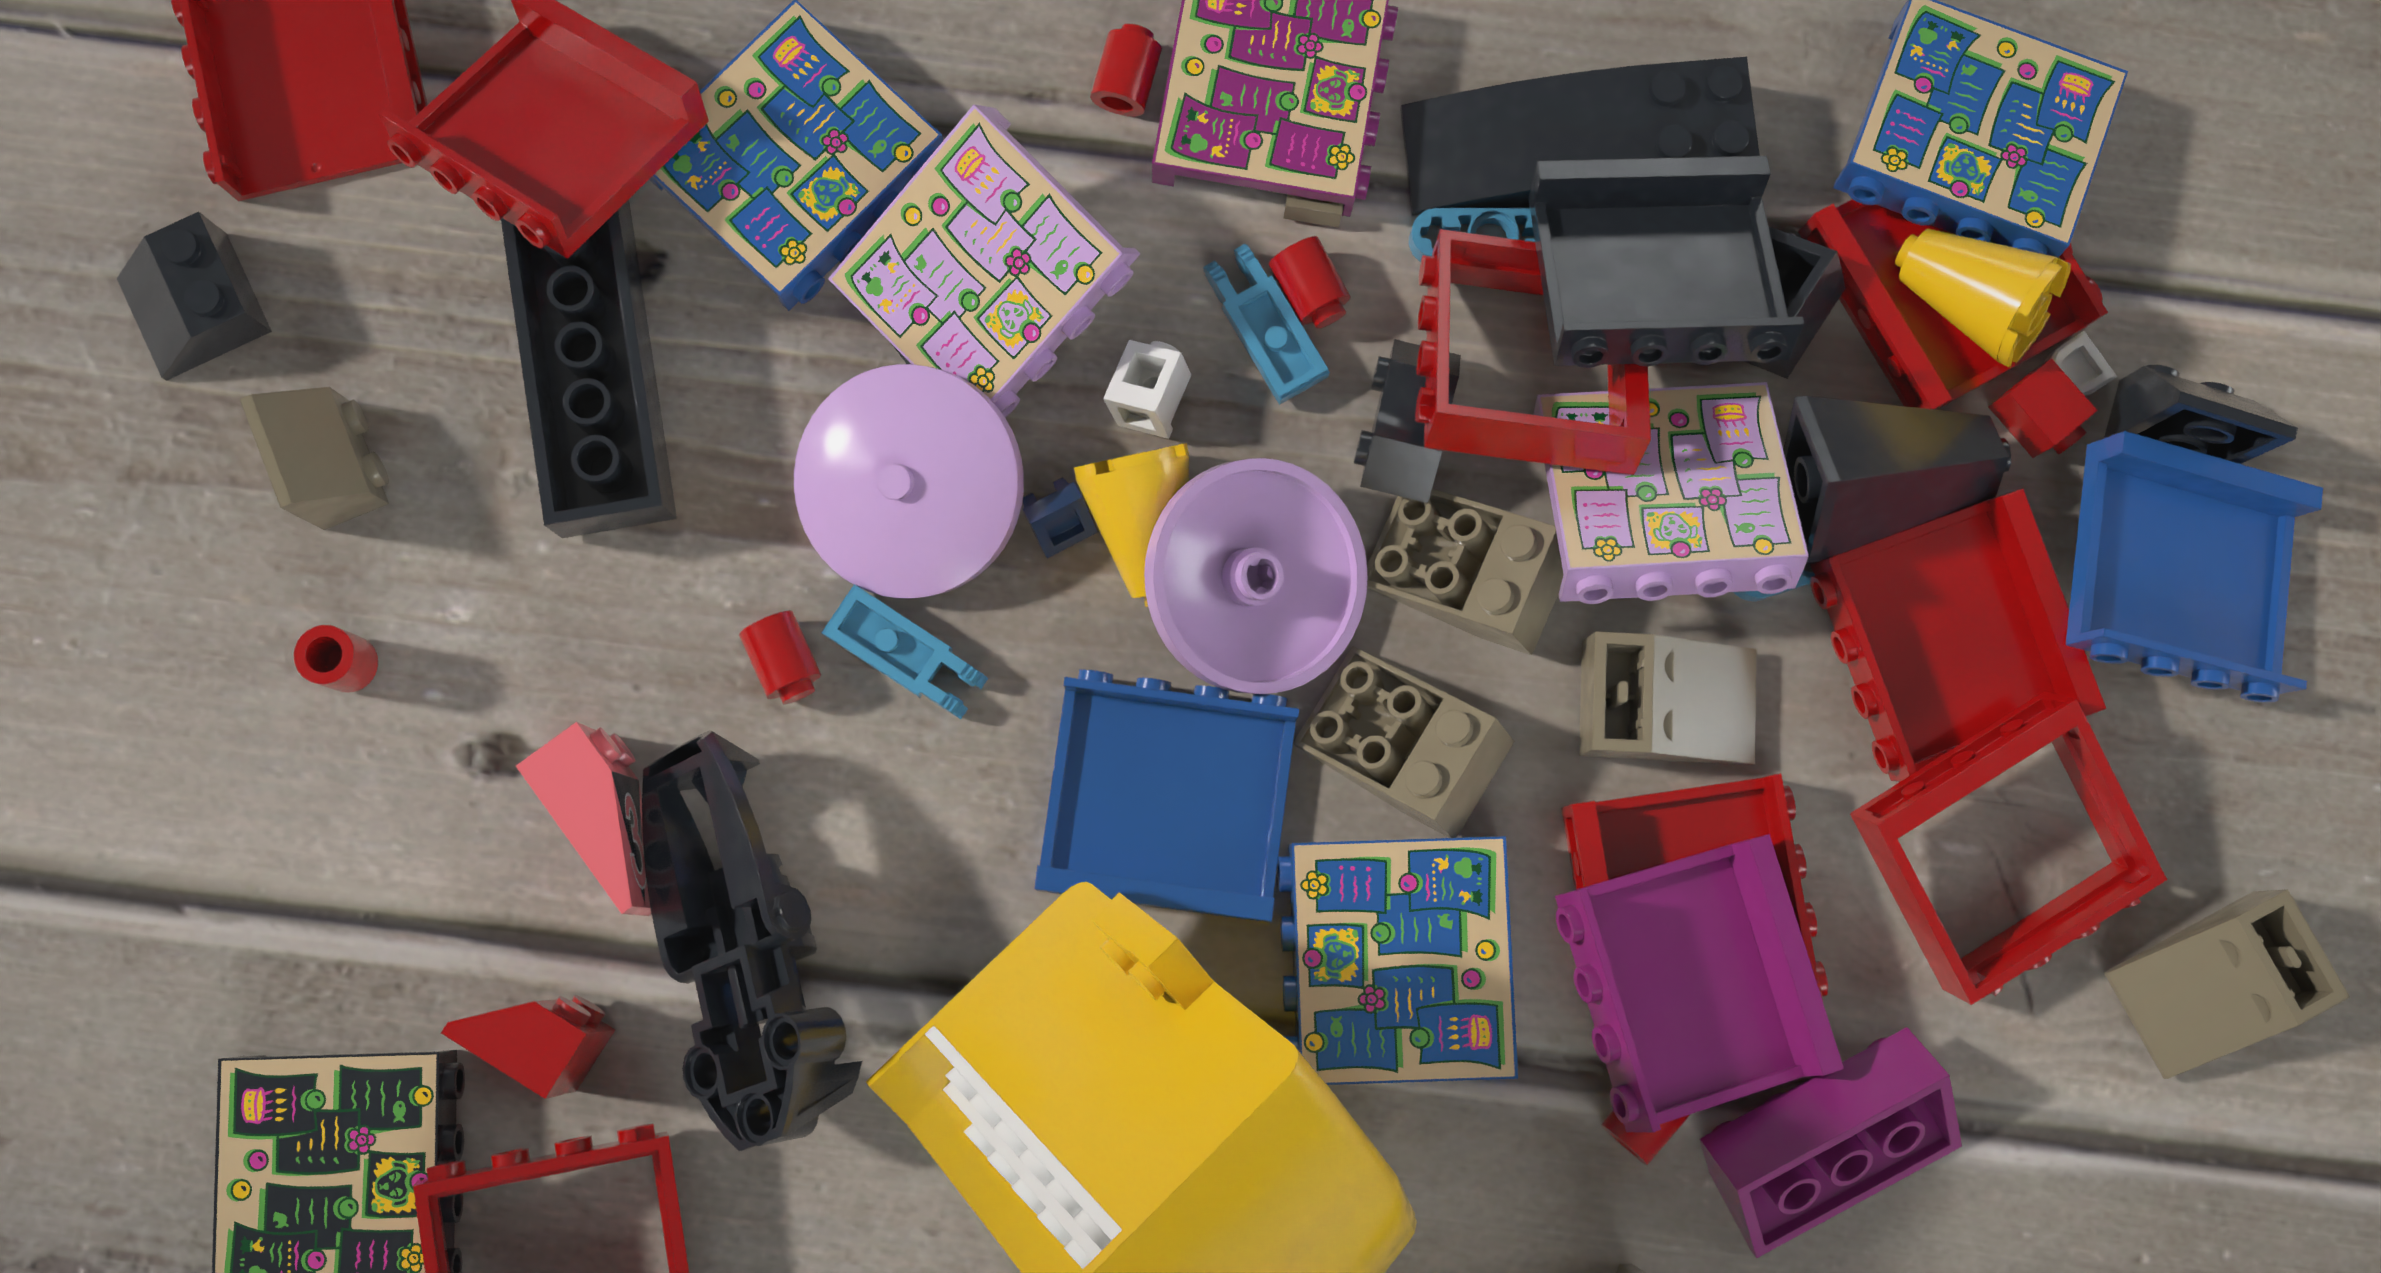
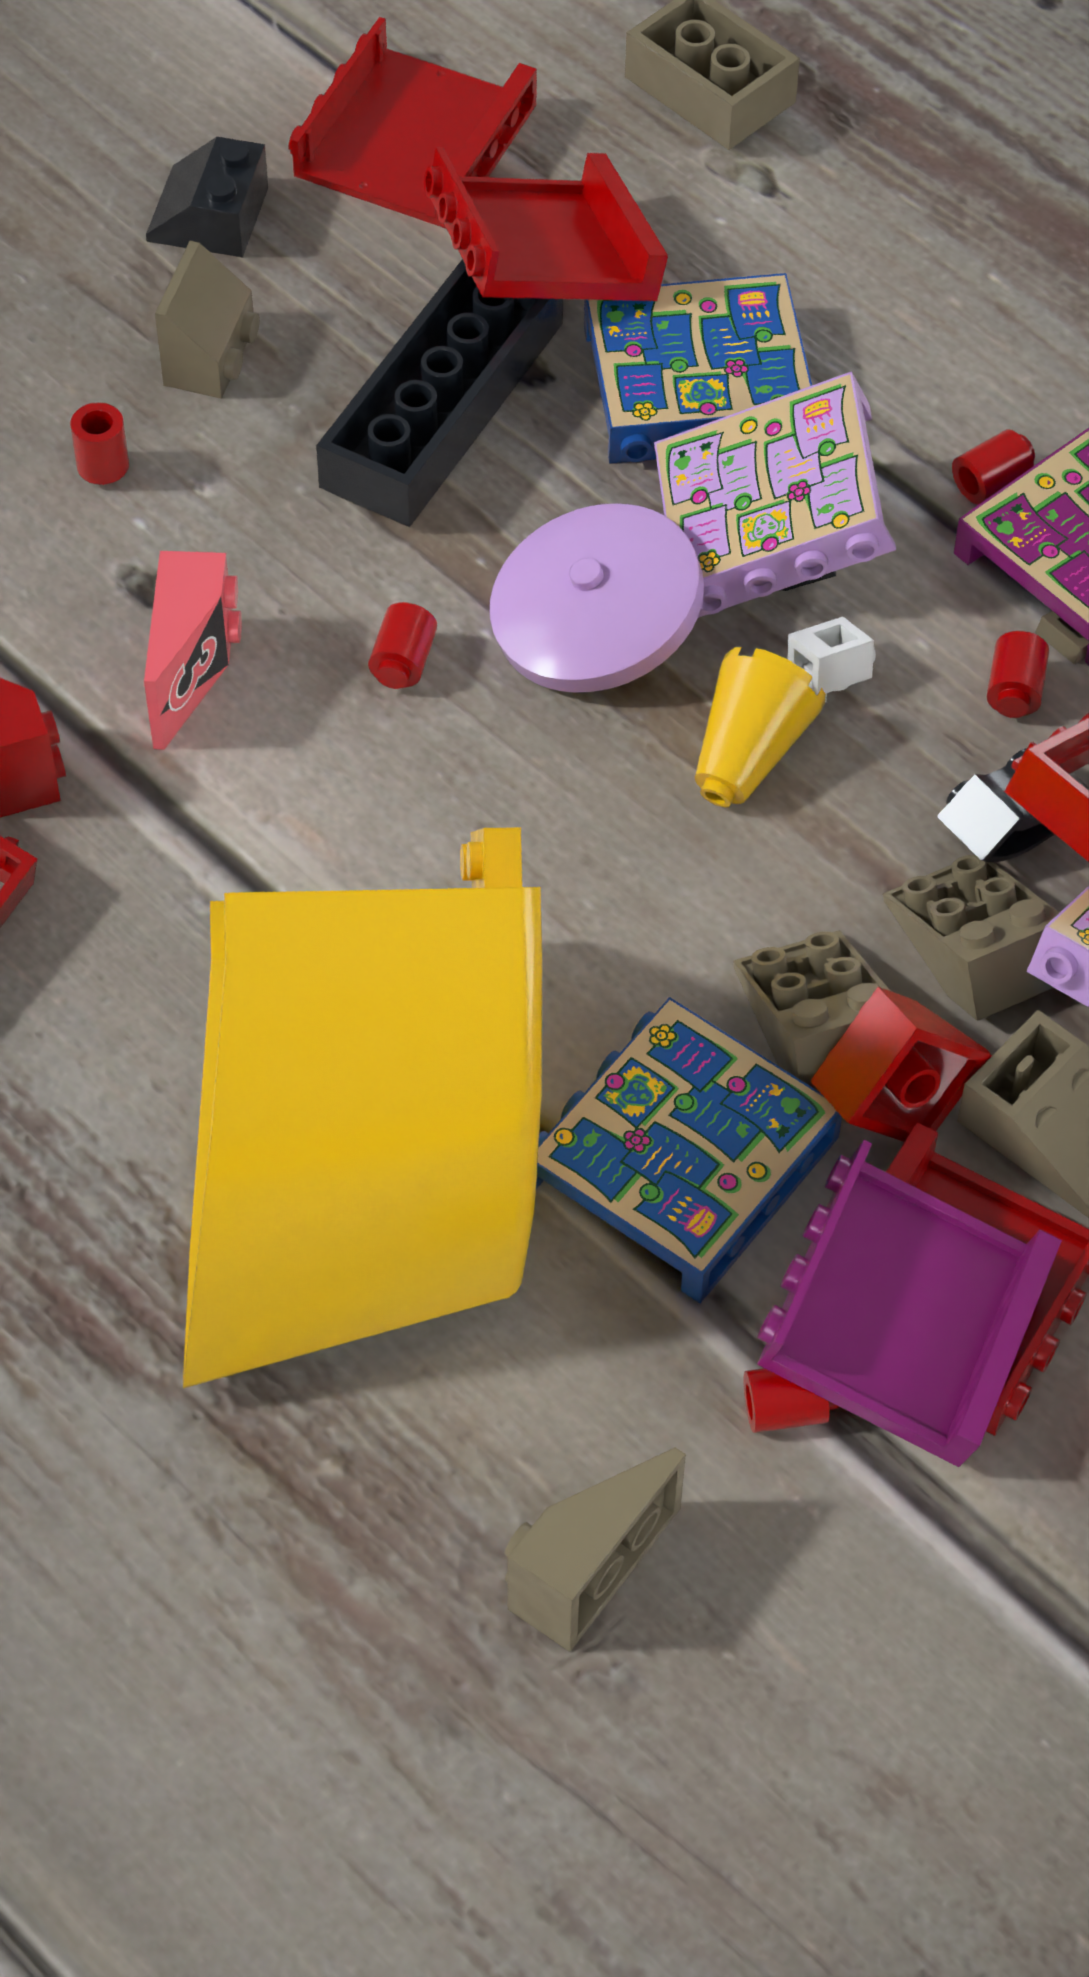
camera: 45 degrees right, 25 degrees down
black piece [642,730,862,1151] -> none
dark azure hinge [821,584,988,719] -> none
dark blue tile [1022,477,1098,558] -> none
blue panel [1034,670,1299,922] -> none
lavender dish [1144,458,1368,694] -> none
dark azure hinge [1203,244,1330,405] -> none
magenta slope [1699,1027,1962,1258] -> none
none -> red slope [810,987,992,1142]

